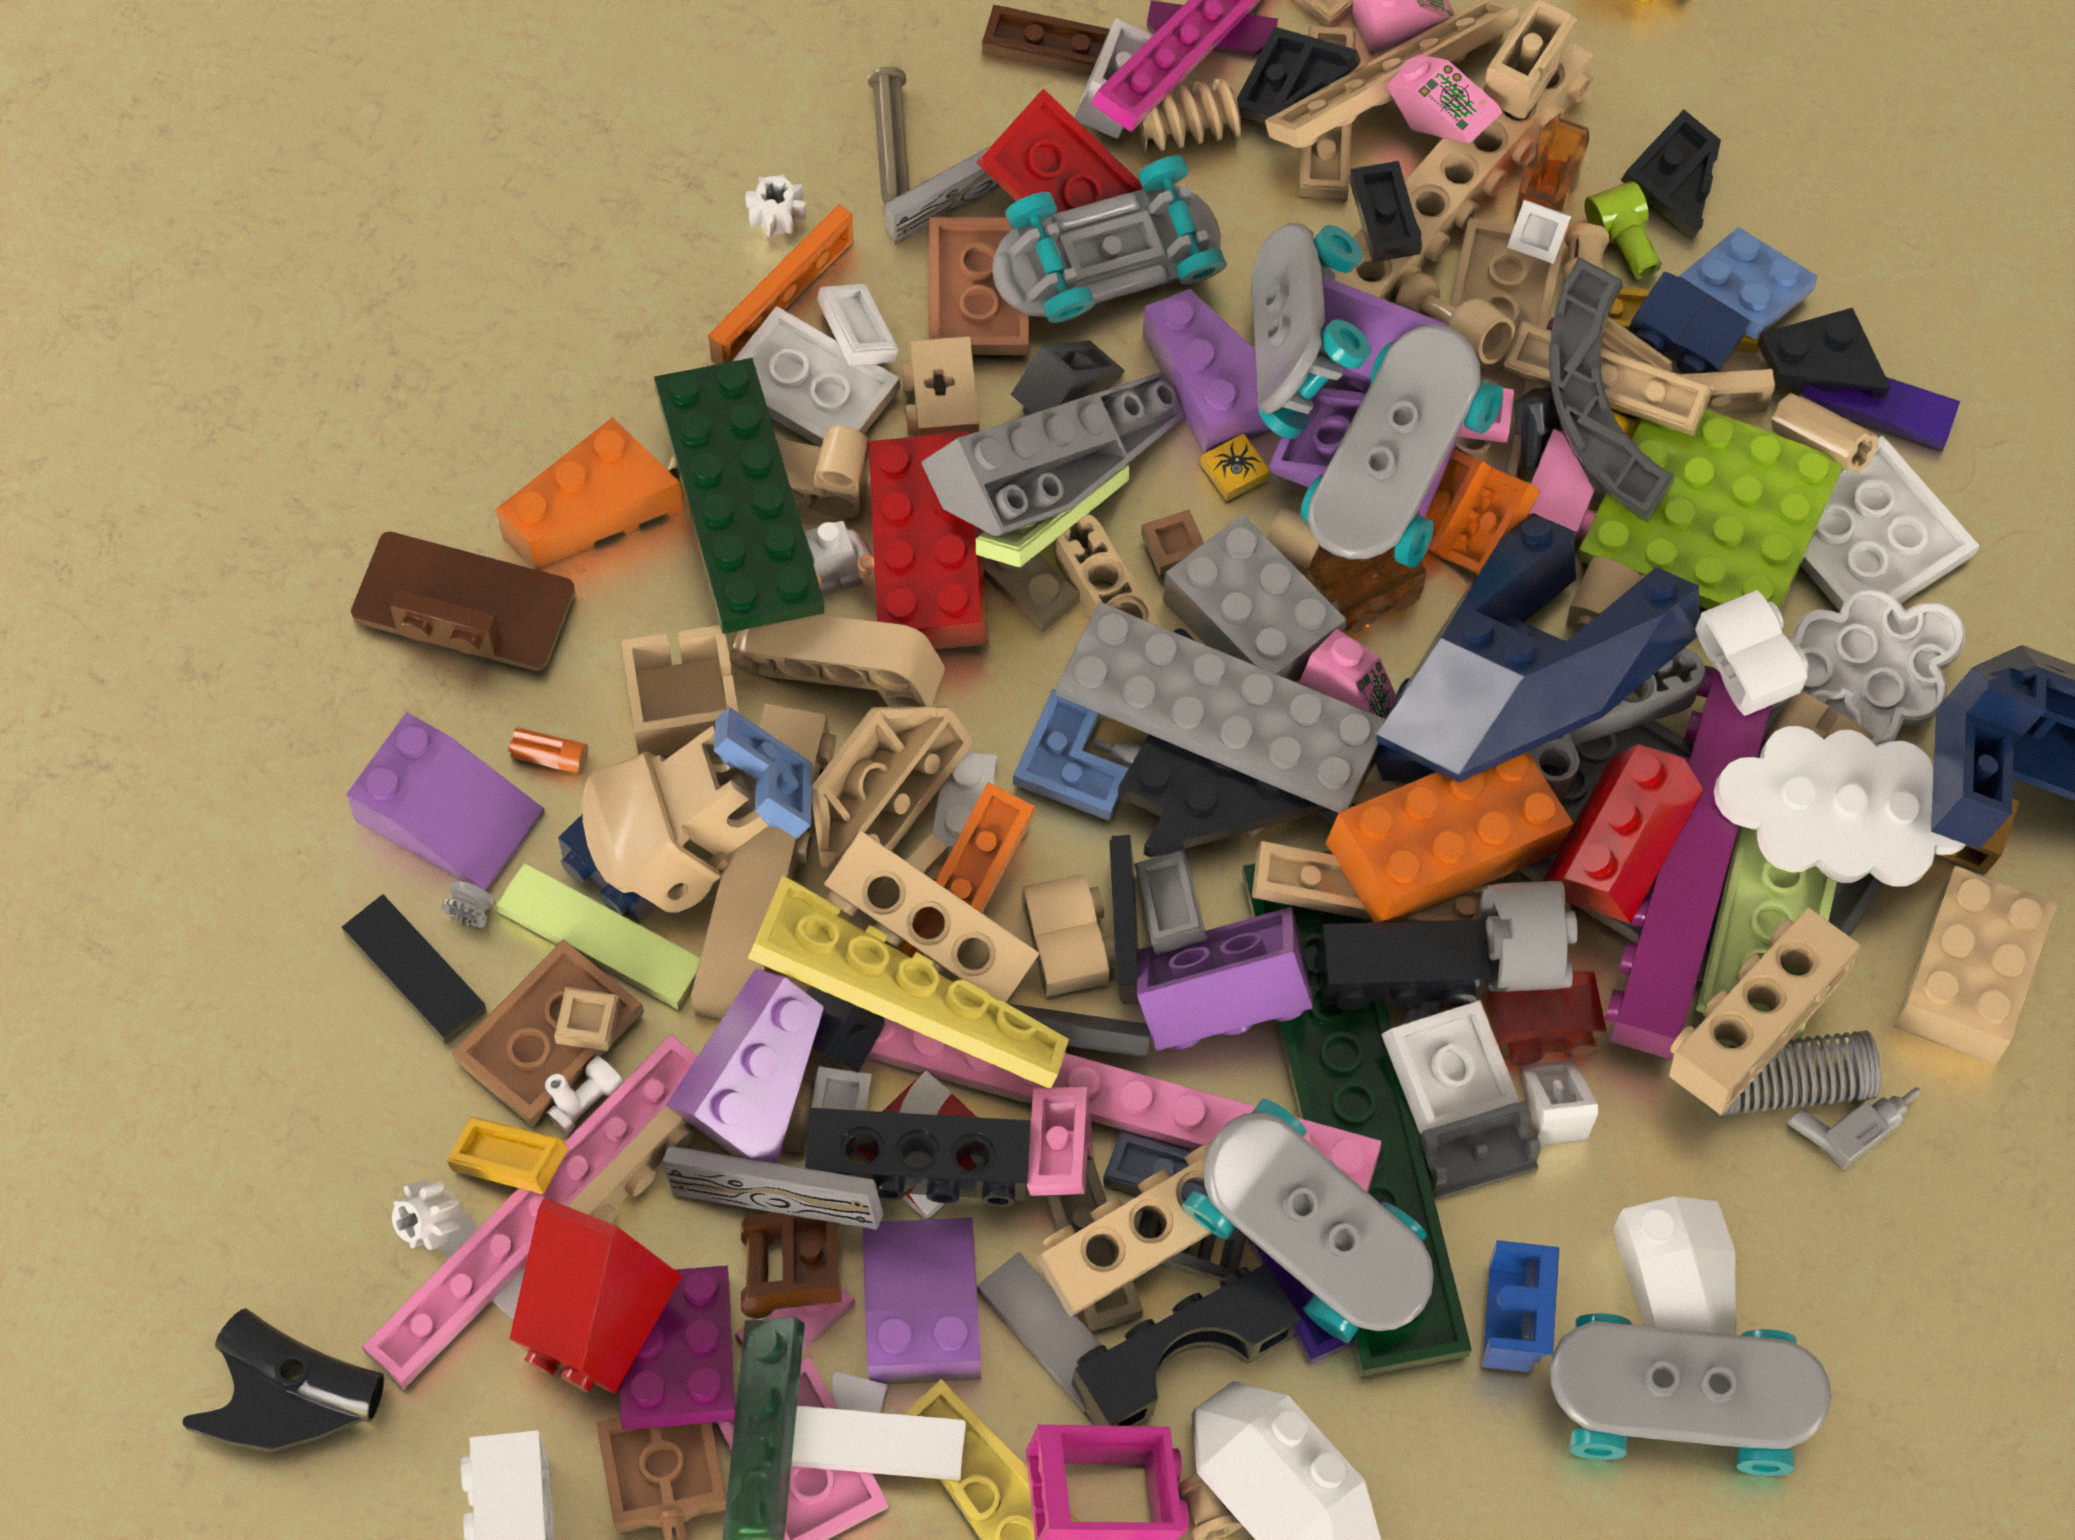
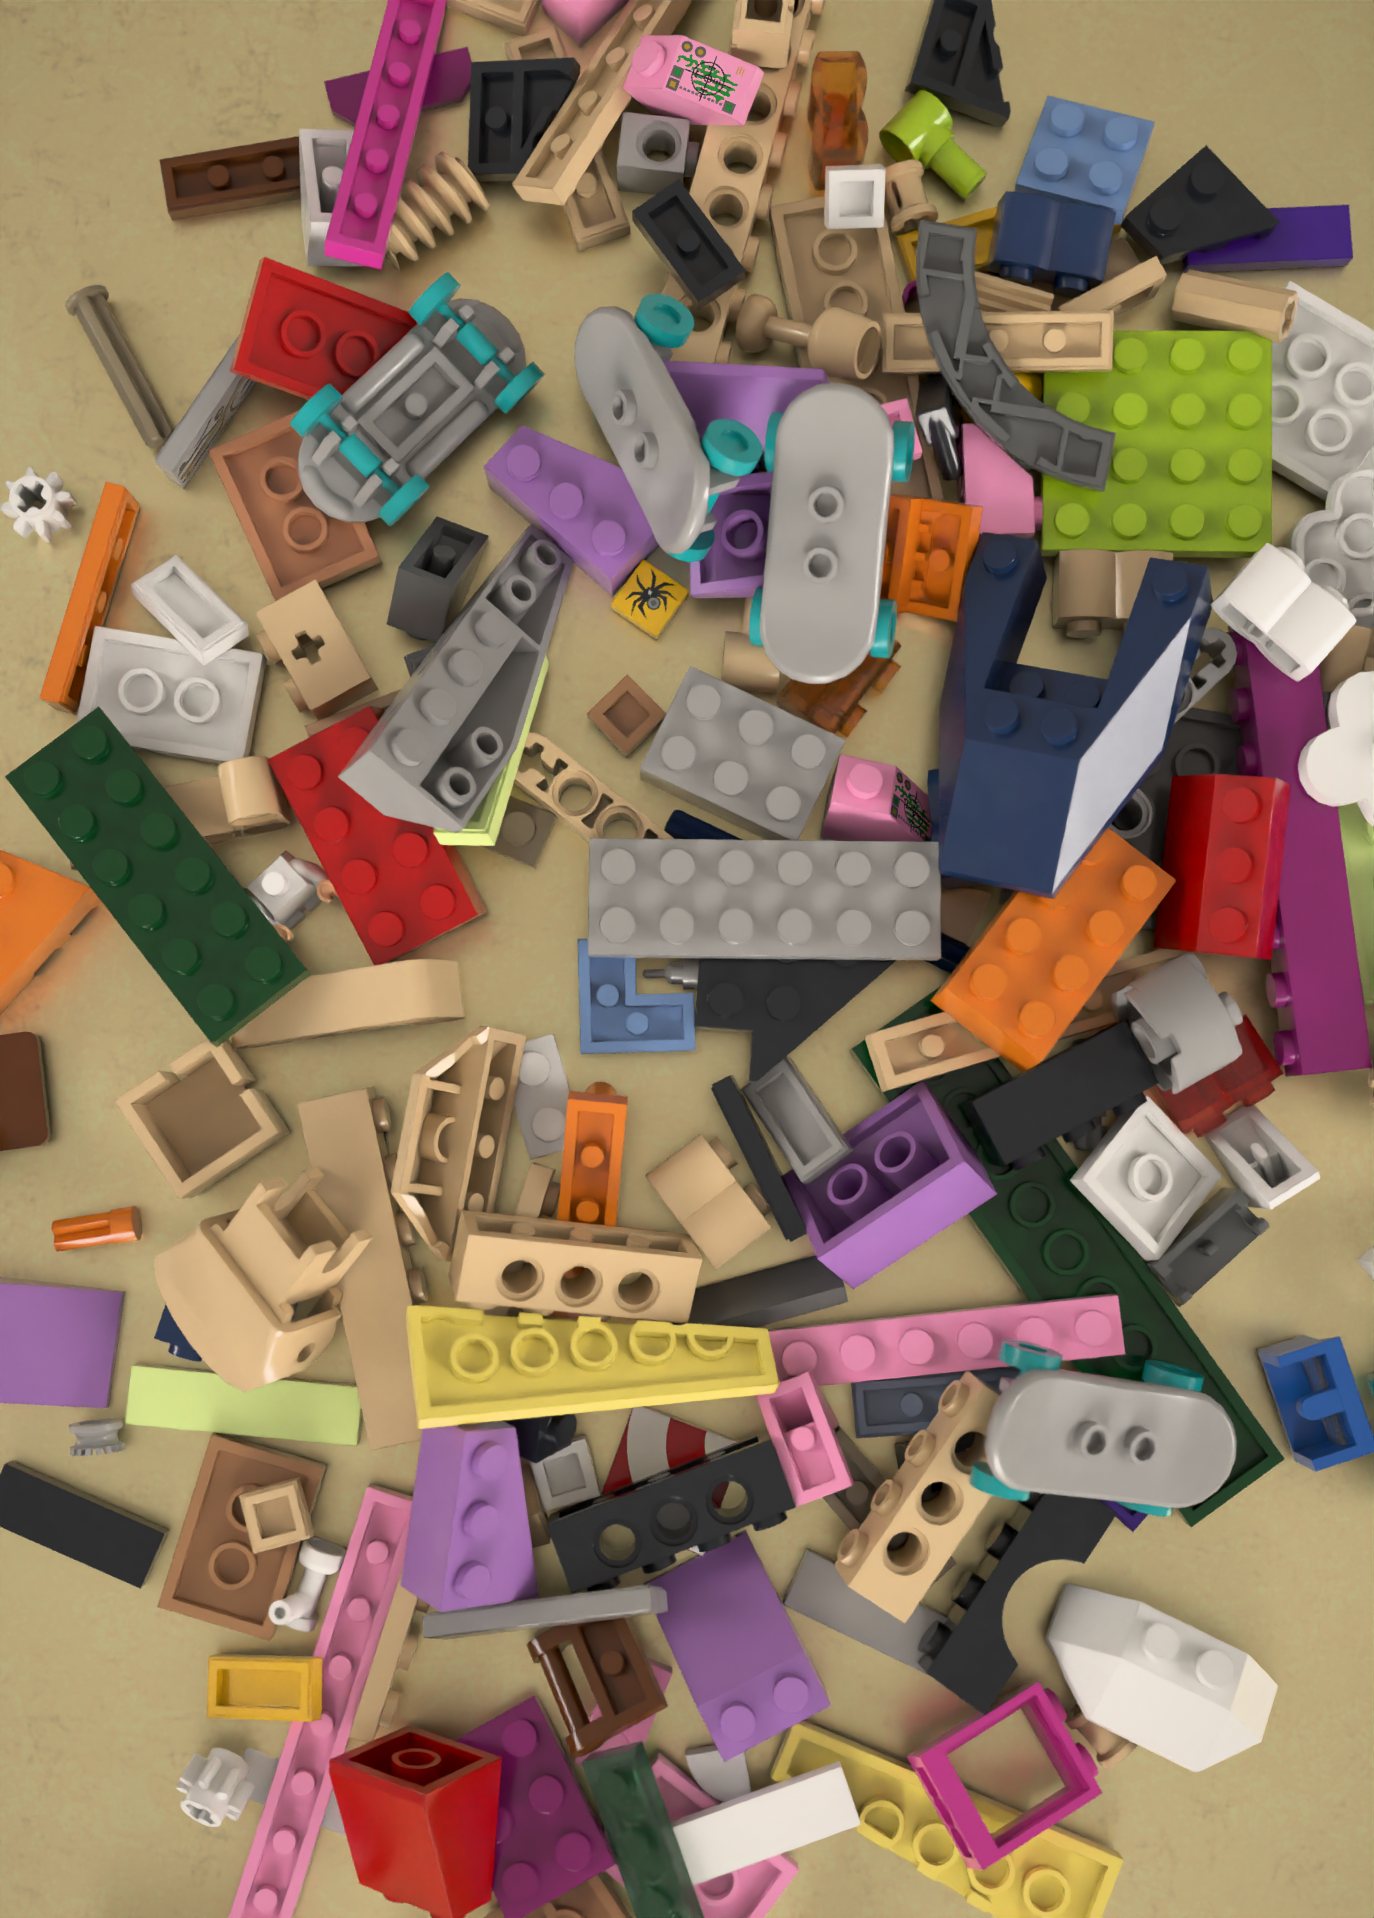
camera: 30 degrees left, 20 degrees up
medium blue plate [714,707,812,839] -> none
none -> light grey brick [617,112,699,195]

